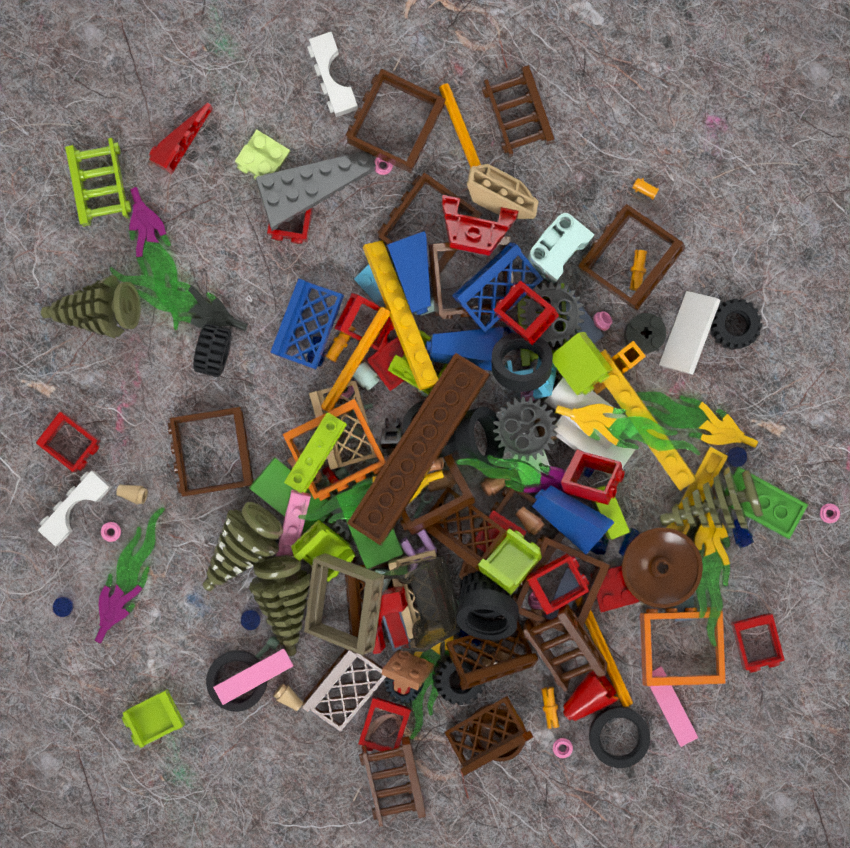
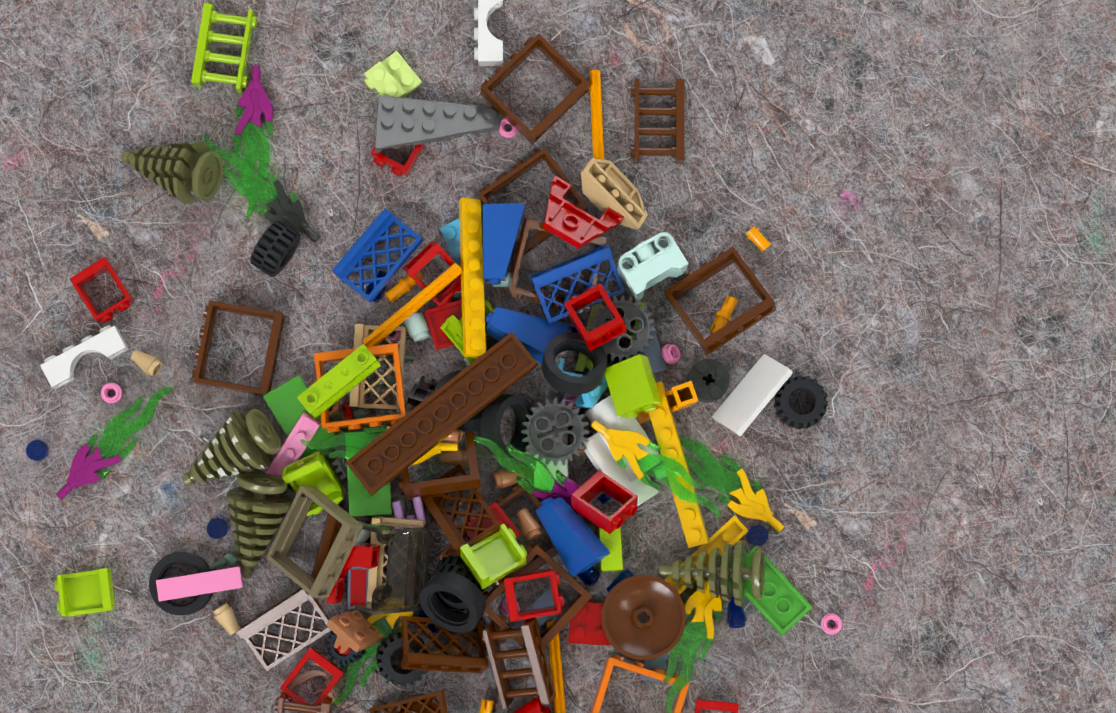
camera: 15 degrees right, 5 degrees down
red wedge [149,103,213,175] -> none

